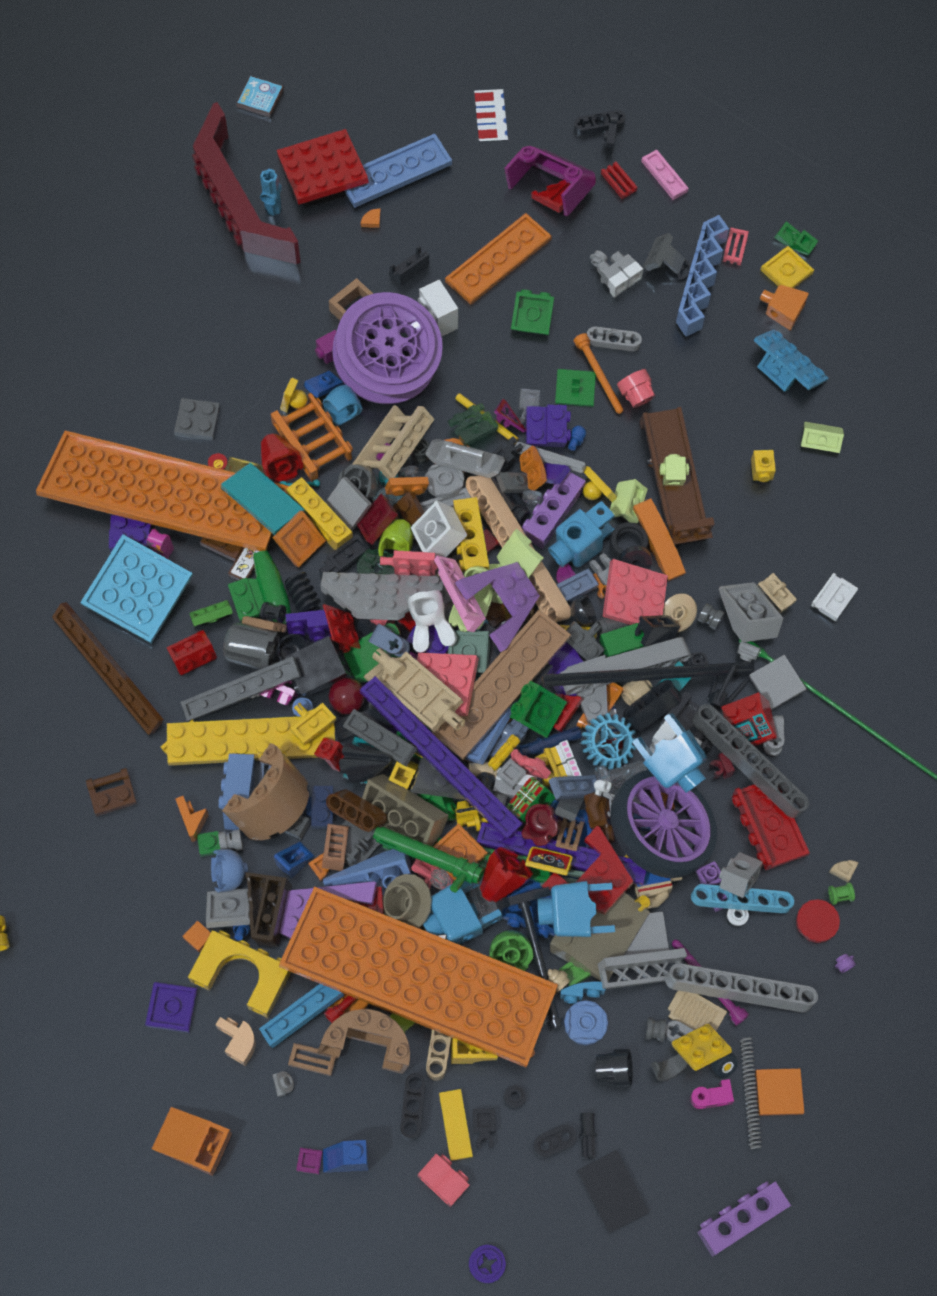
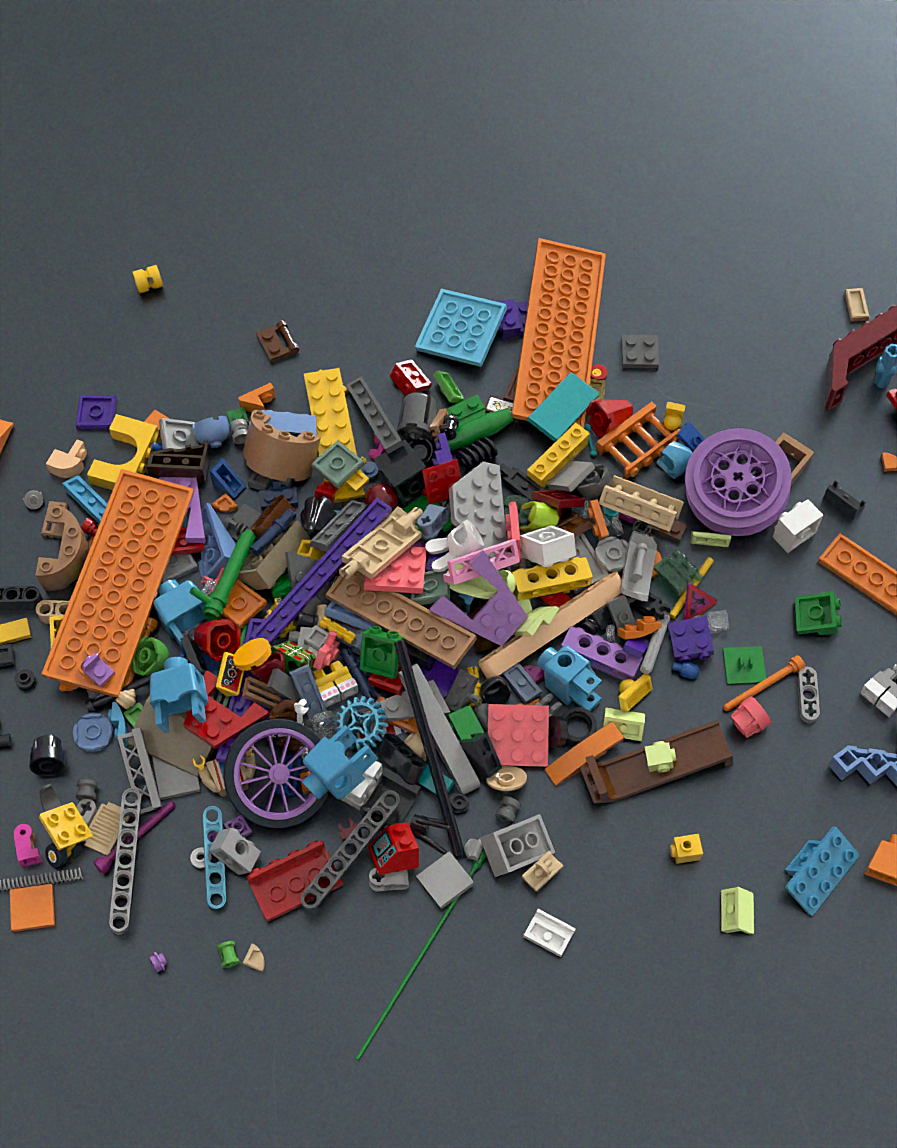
camera: 85 degrees right, 5 degrees down
reddish brown plate [52,602,164,735] -> none
dark pink leg [146,529,174,559] -> none
orange tile [272,511,326,568] -> none
nougat slope [322,824,349,871] -> none
dark tan helmet [383,874,432,928] -> none
red tile [796,899,840,943] -> none
none -> medium lavender bracket [82,653,115,688]
none -> light orange tile [233,638,271,671]
none -> dark blue pin [249,508,296,556]
none -> sand green tile [311,440,365,488]
none -> yellowish green slope [691,531,731,547]
none -> tan tile [844,288,869,322]

